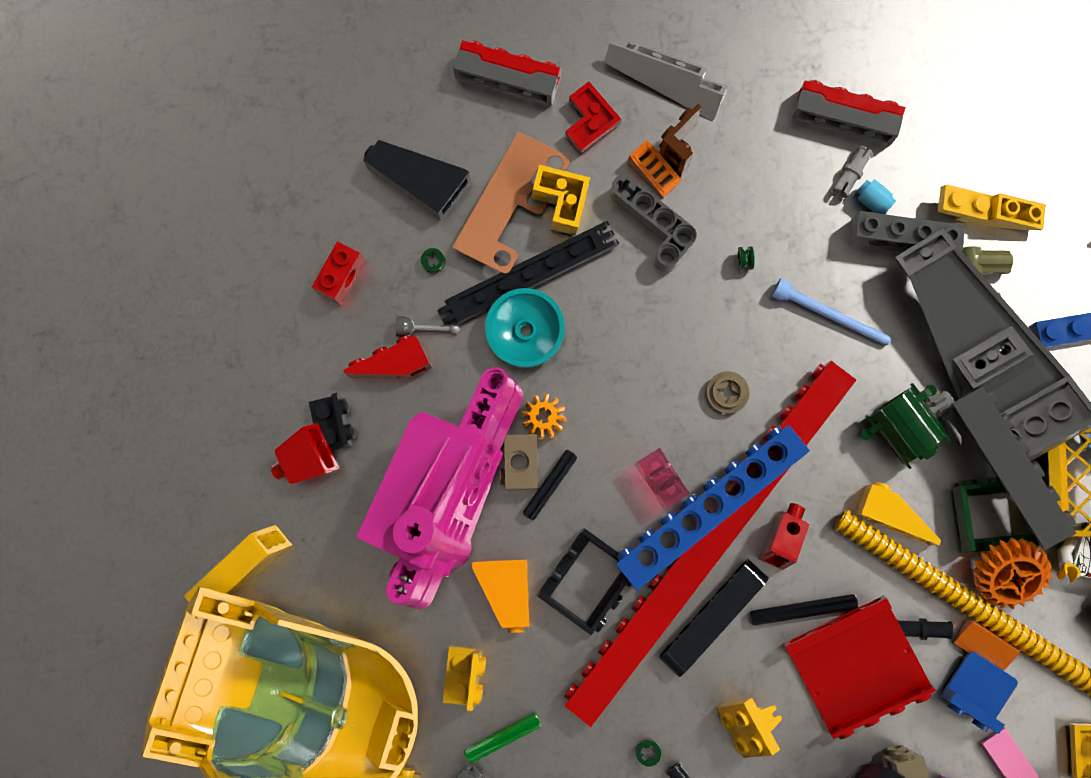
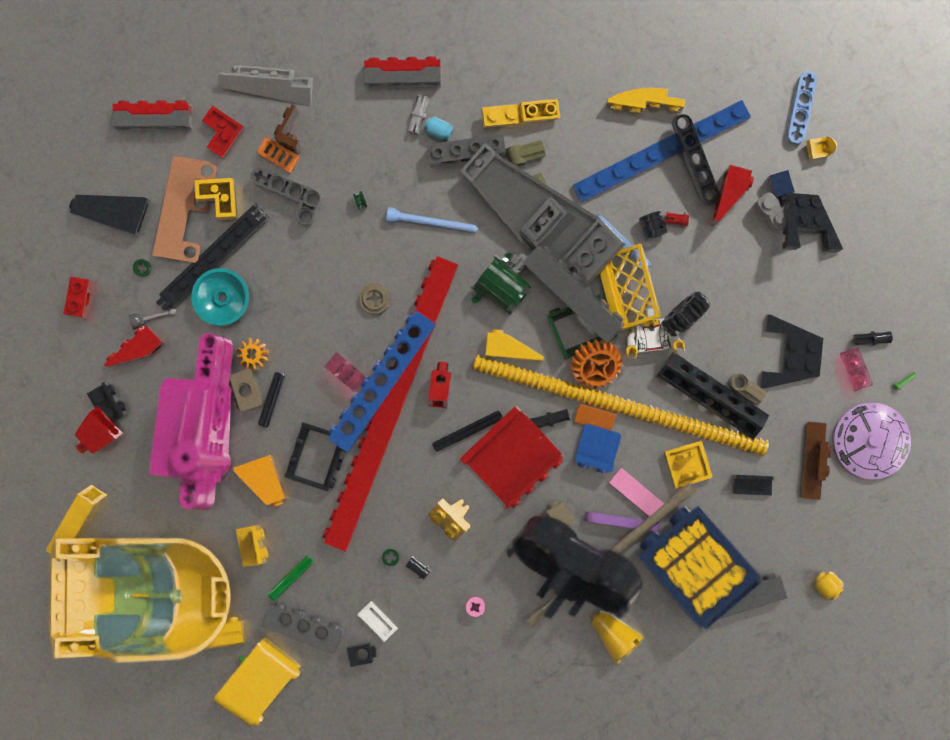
camera: 20 degrees left, 5 degrees up
black beam [659,559,769,677] -> none

